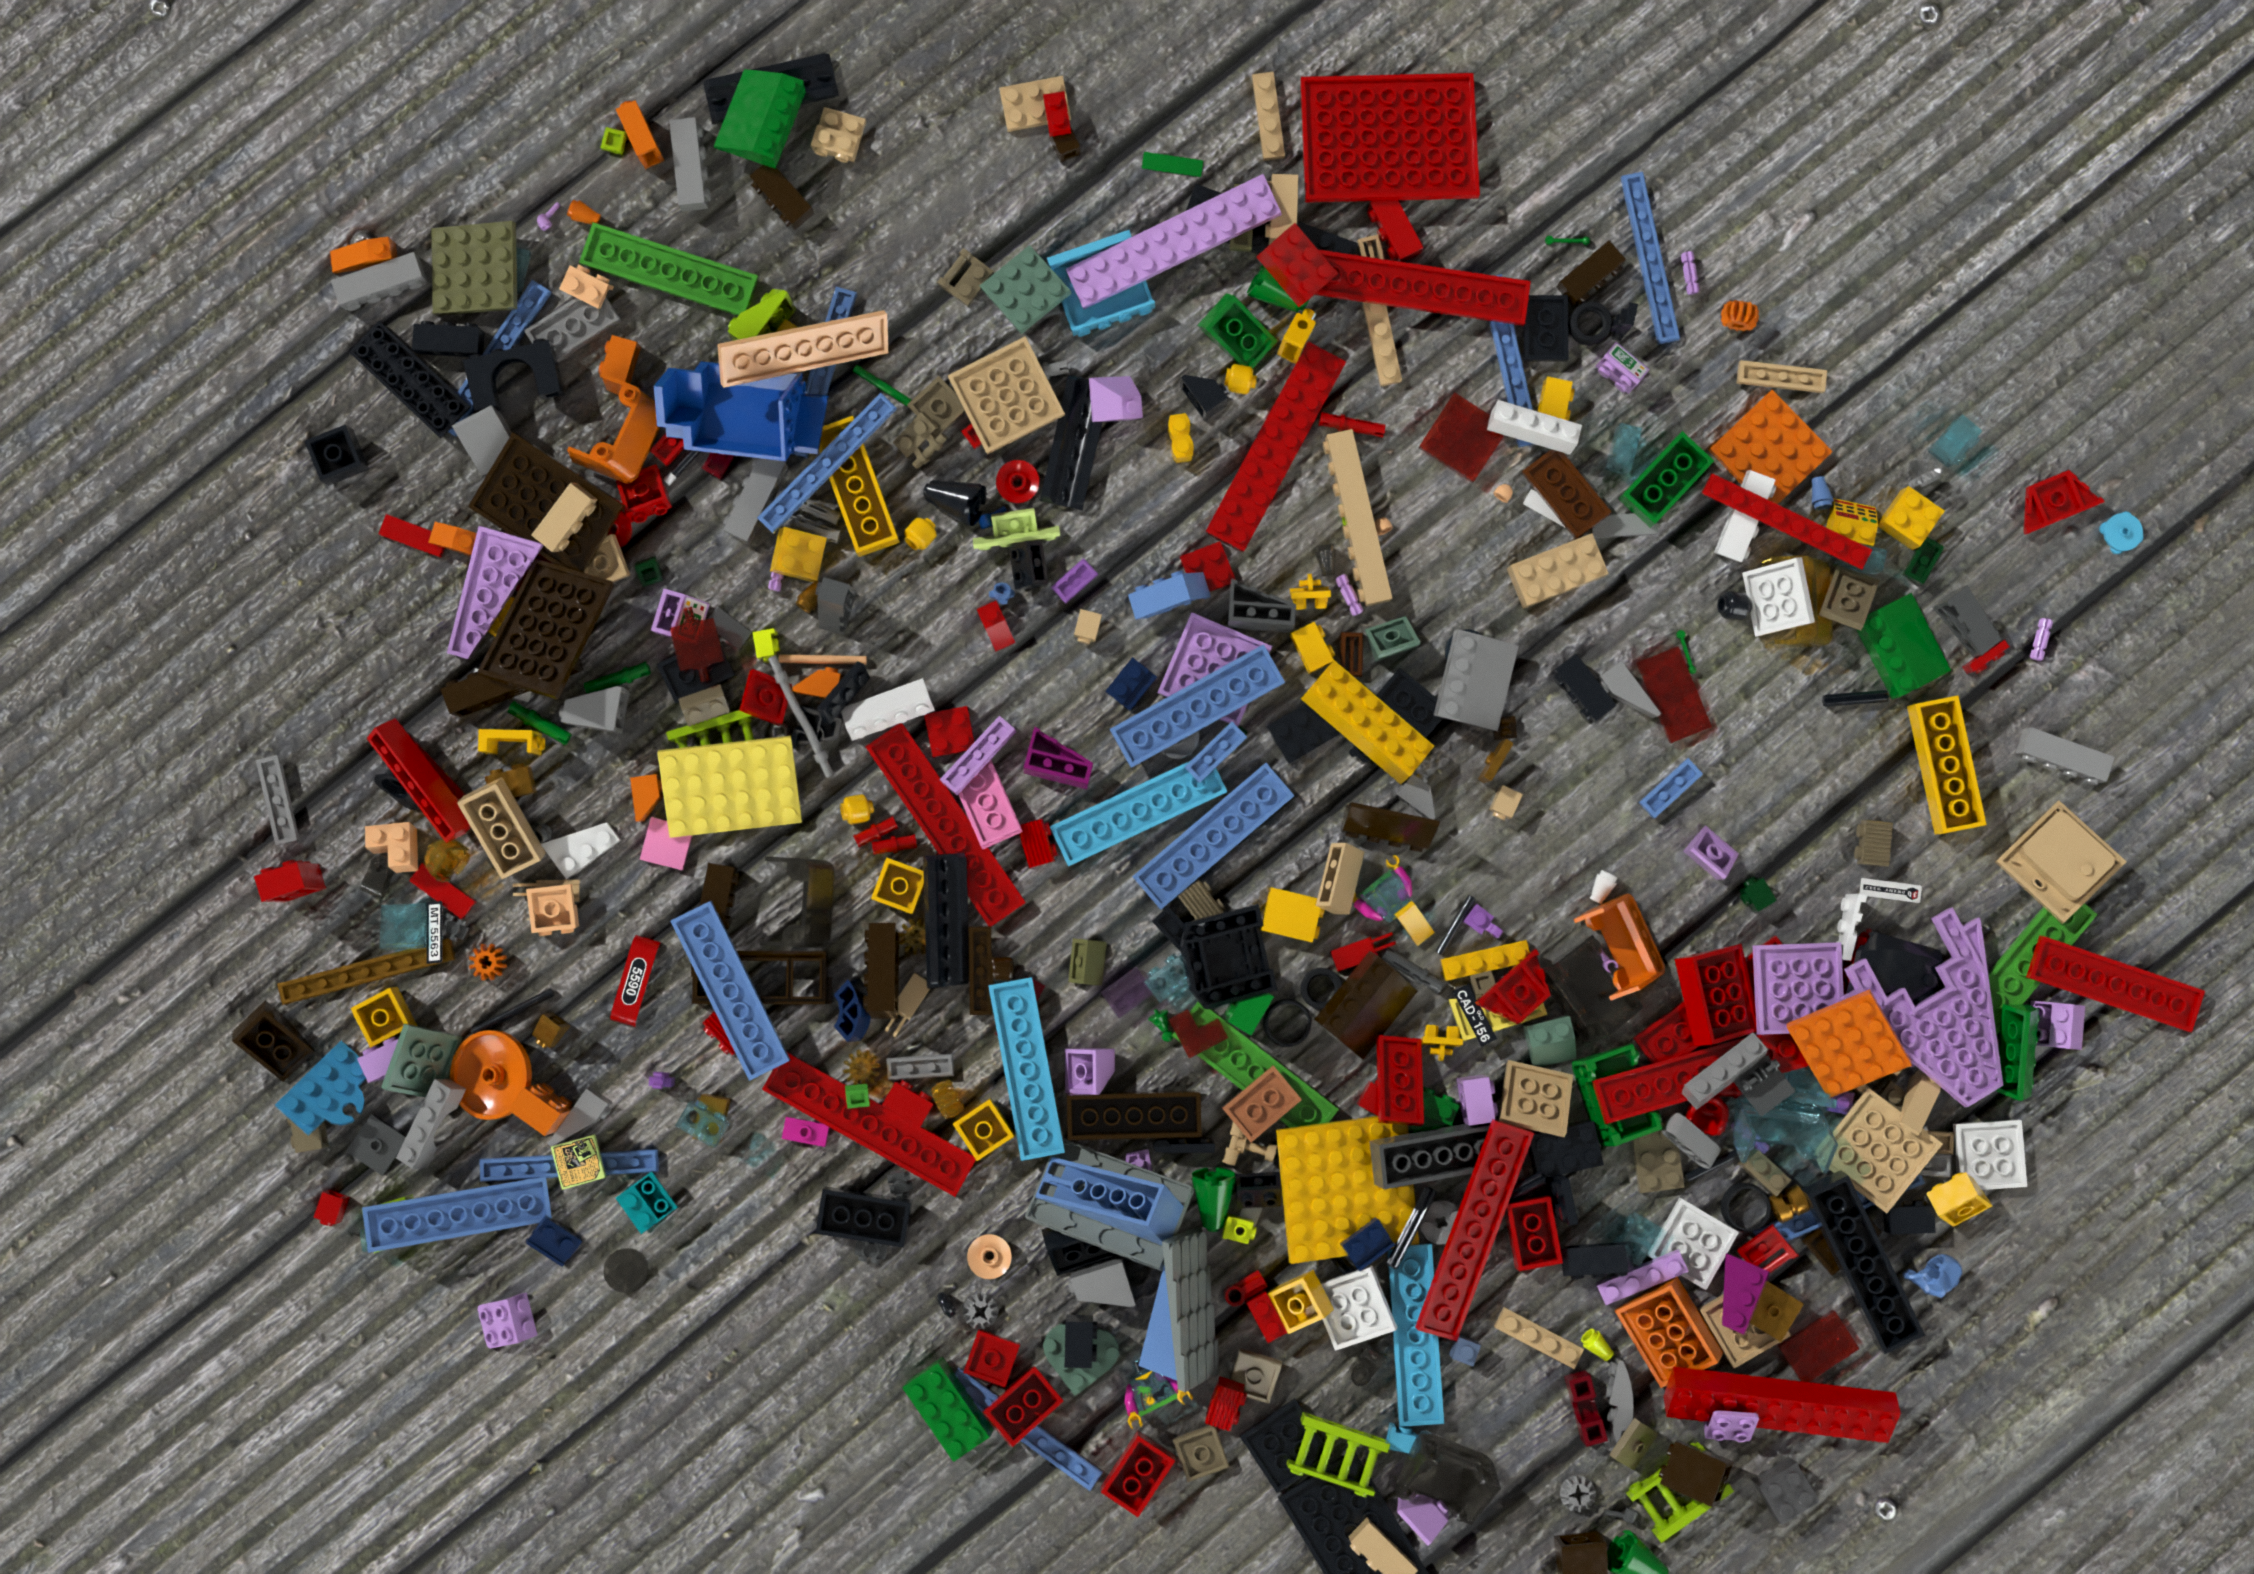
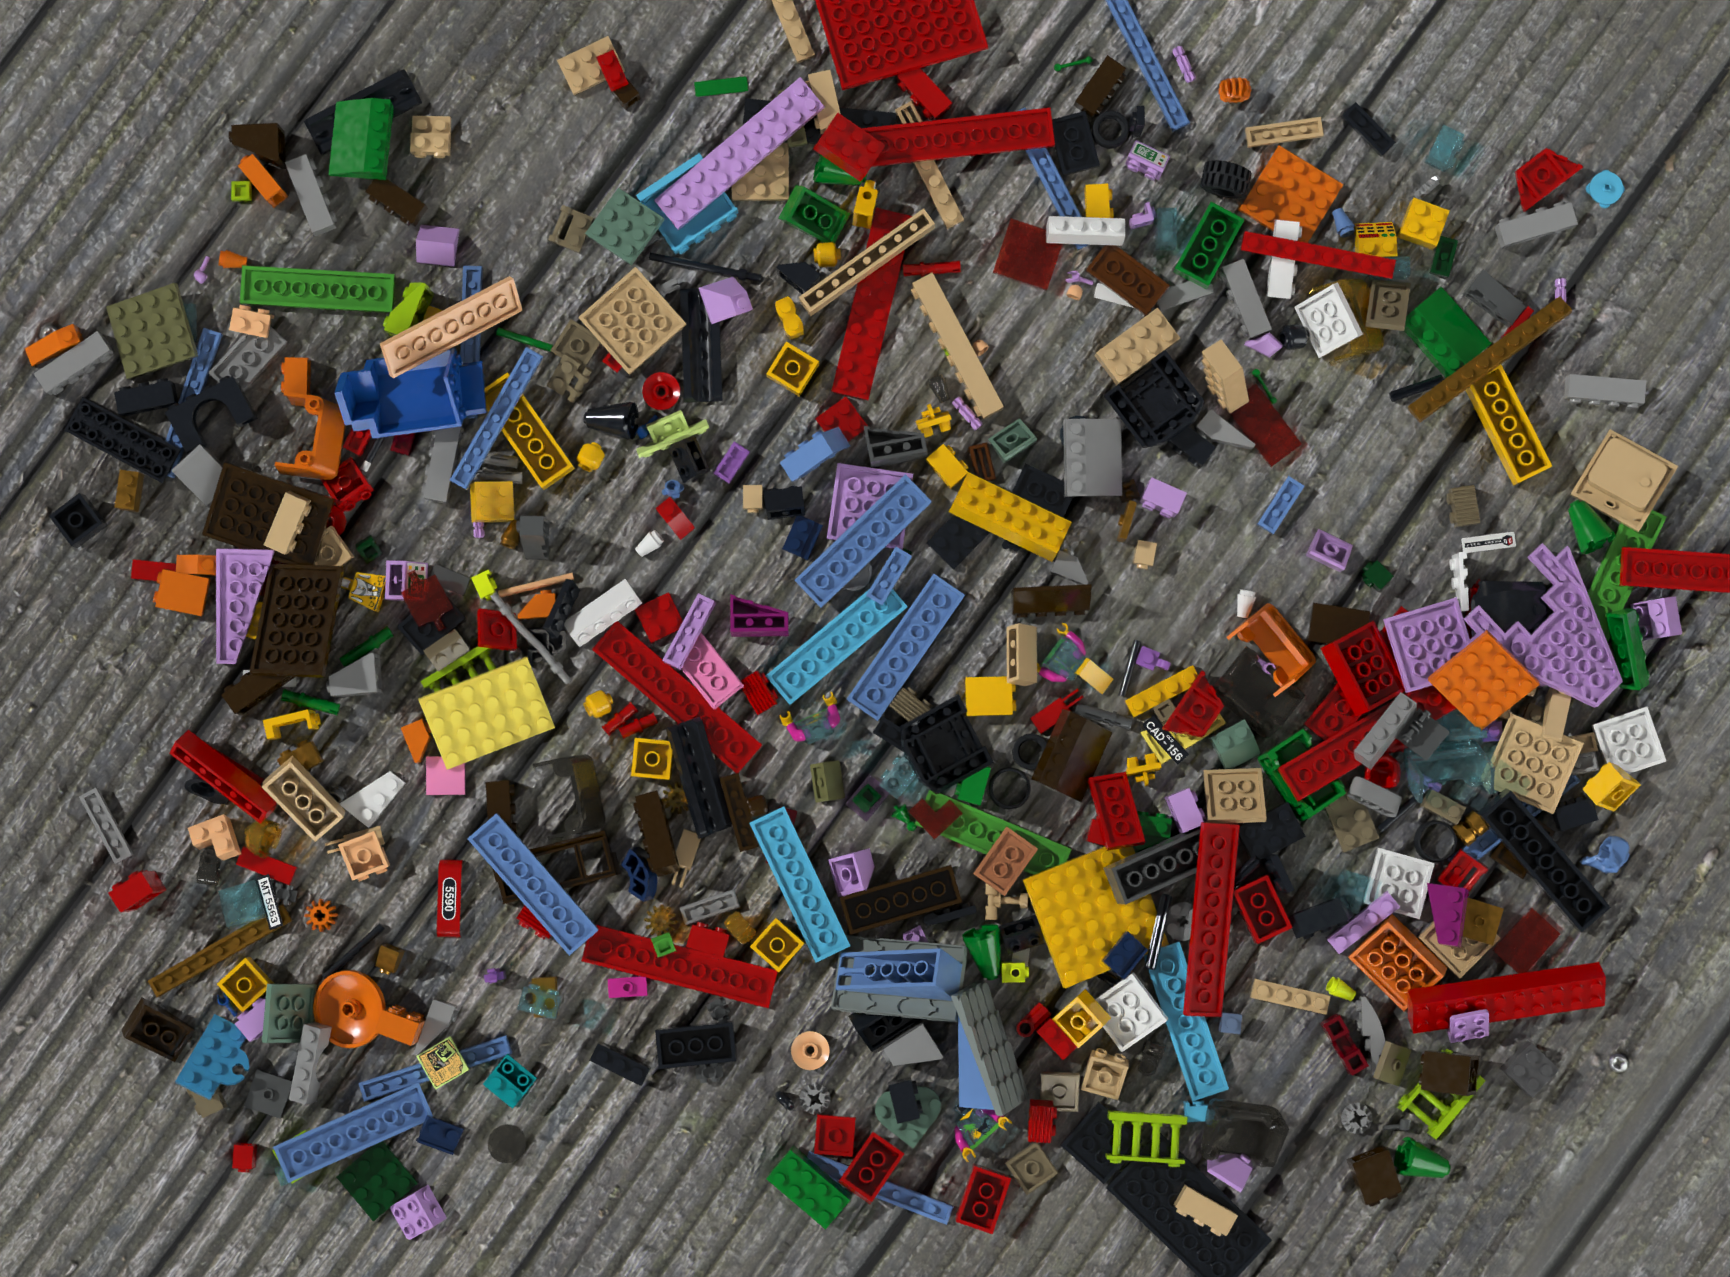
camera: 10 degrees left, 0 degrees up
none -> pearl gold brick [114,470,144,512]
none -> orange panel [153,569,211,616]
none -> blue hand [217,992,238,1017]
none -> dark brown slope [229,123,286,169]
none -> dark green plate [336,1141,419,1222]
none -> torso [341,572,386,613]
none -> lavender slope [416,225,459,267]
none -> black brick [589,1042,651,1086]
none -> white cone [635,530,664,557]
none -> black bar [649,252,762,282]
none -> tan plate [732,143,789,201]
none -> black brick [764,486,806,520]
none -> yellow brick [766,341,819,397]
none -> torso [780,692,840,744]
none -> tan brick [799,208,935,316]
none -> dark green slope [852,784,882,813]
none -> lavender hand [1066,271,1093,285]
none -> tan plate [1081,1048,1129,1100]
none -> black wedge [1103,350,1205,448]
none -> lavender bracket [1129,202,1156,230]
none -> lavender brick [1139,477,1187,519]
none -> black tyre [1200,160,1252,199]
none -> tan brick [1201,340,1249,413]
none -> light grey brick [1219,259,1272,340]
none -> lavender piece [1244,332,1283,358]
none -> dark brown tile [1307,603,1370,644]
none -> black plate [1341,102,1396,157]
none -> pearl gold plate [1408,296,1572,423]
none -> light grey brick [1494,201,1578,249]
none -> green cone [1568,500,1616,555]

